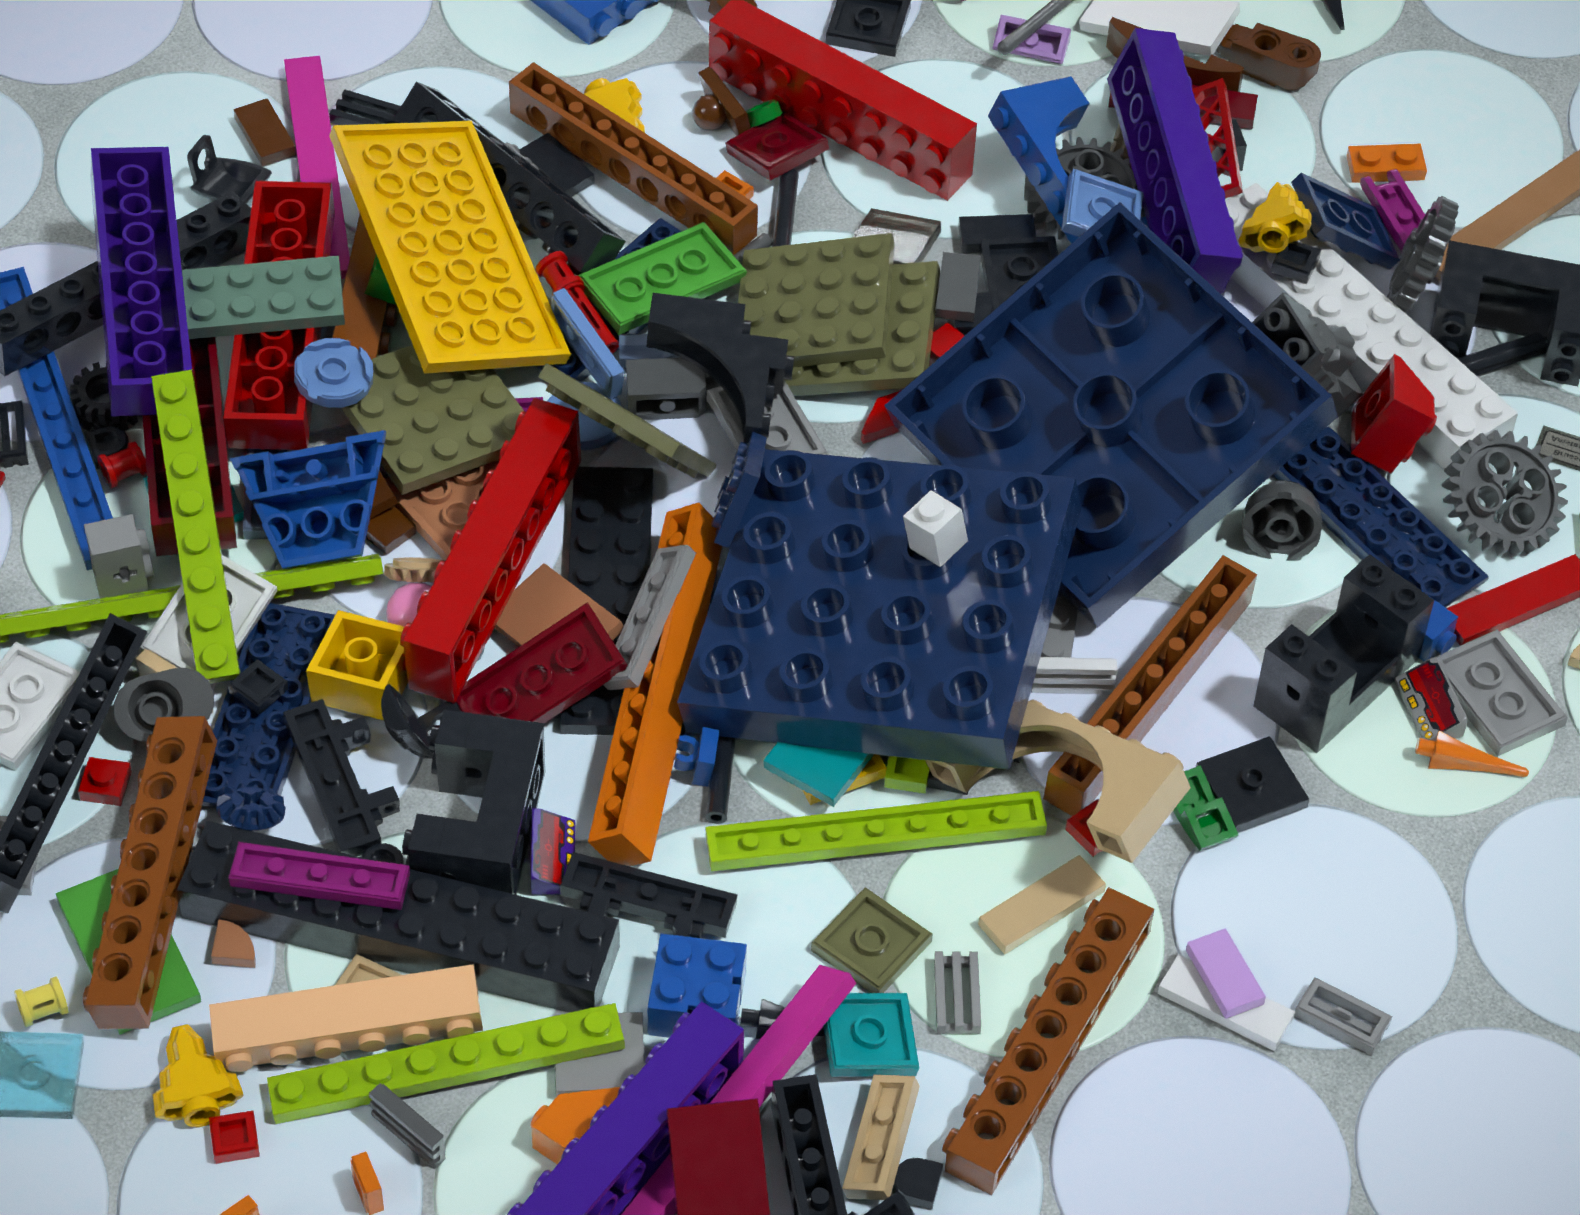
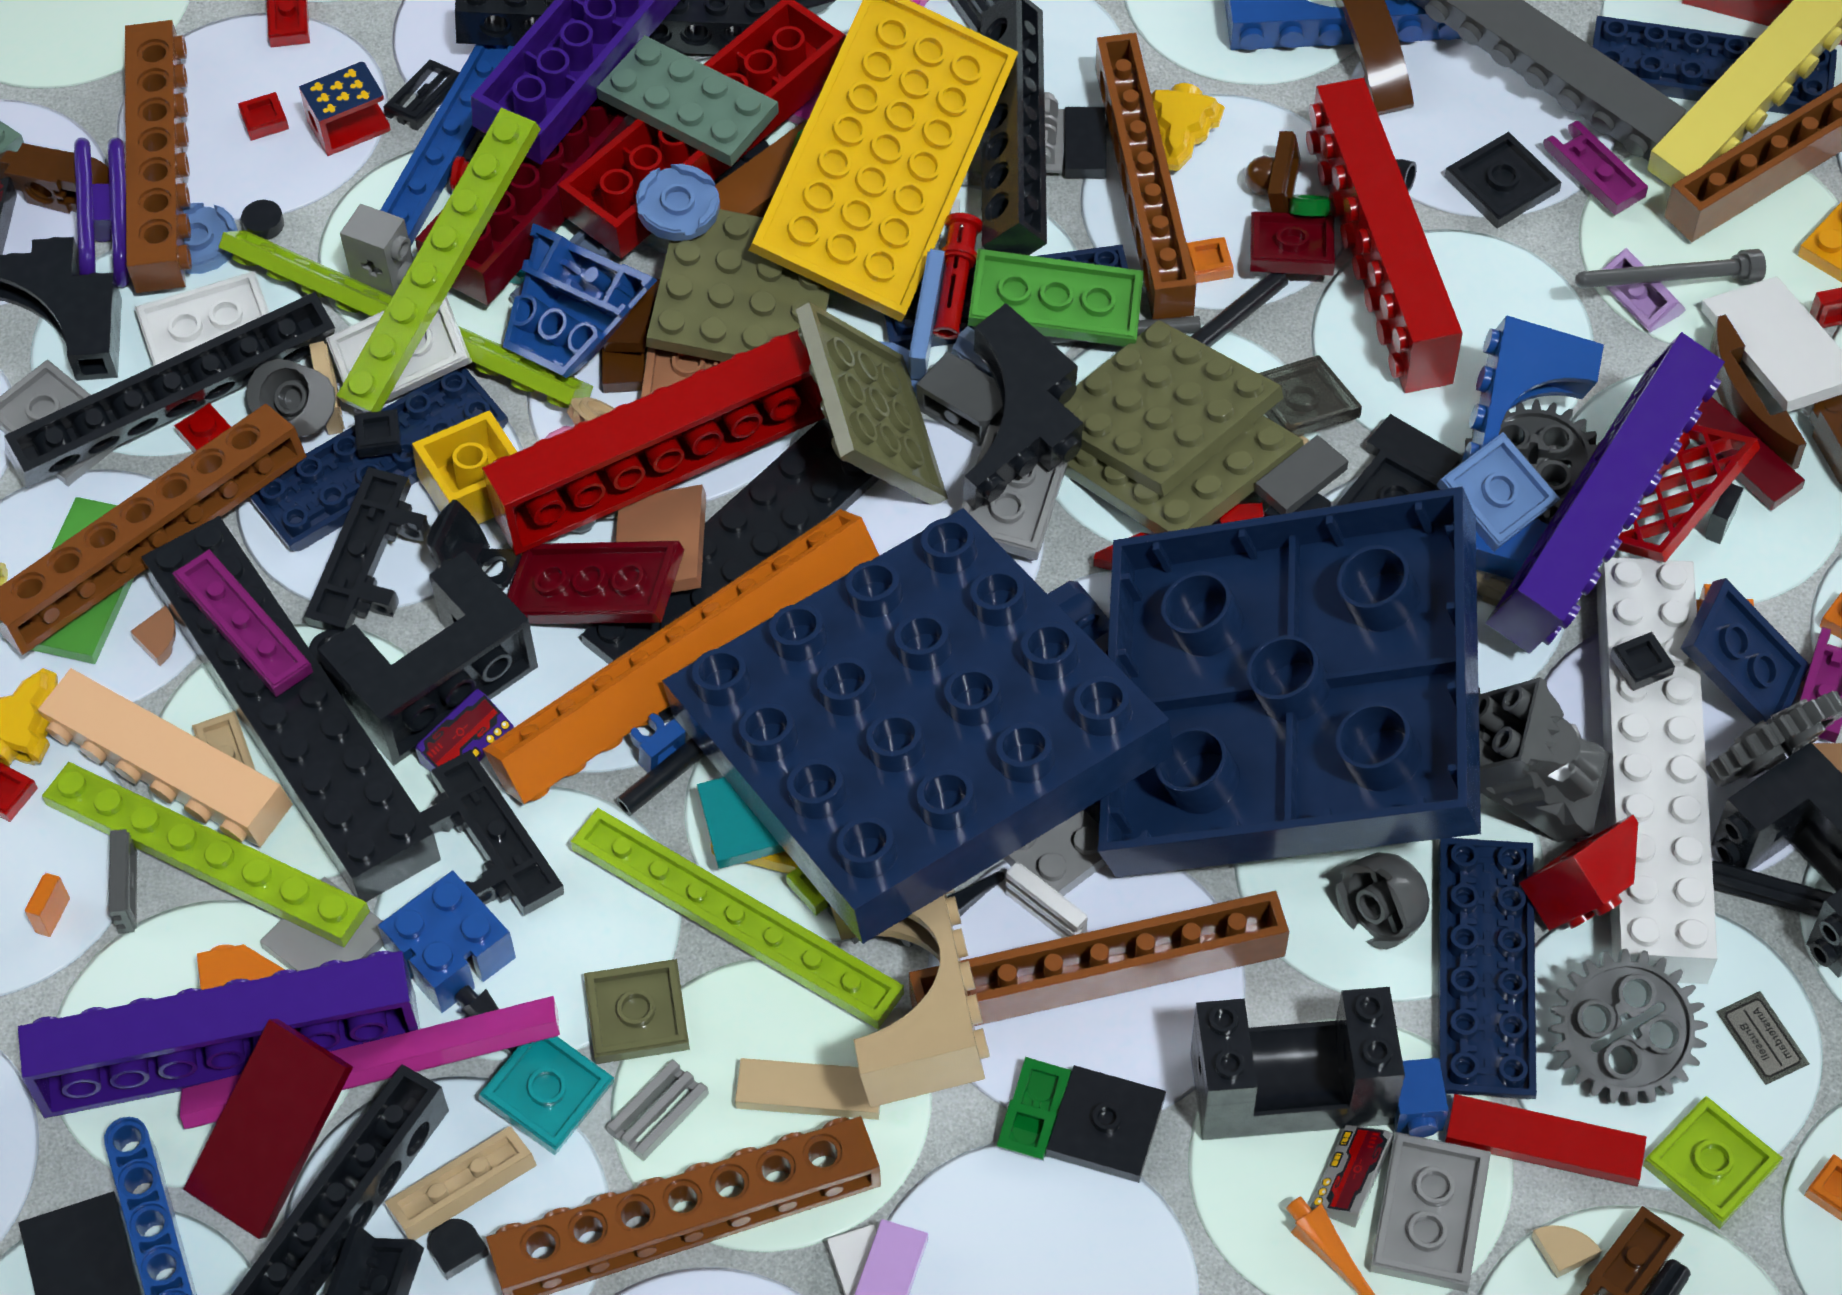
camera: 45 degrees right, 5 degrees up
dark blue gear [216,784,286,831] -> none
light grey tile [603,545,696,690] -> none
dark blue plate [711,432,767,548] -> none
white brick [903,491,968,567] -> none
yellow rock [1238,182,1312,253] -> none

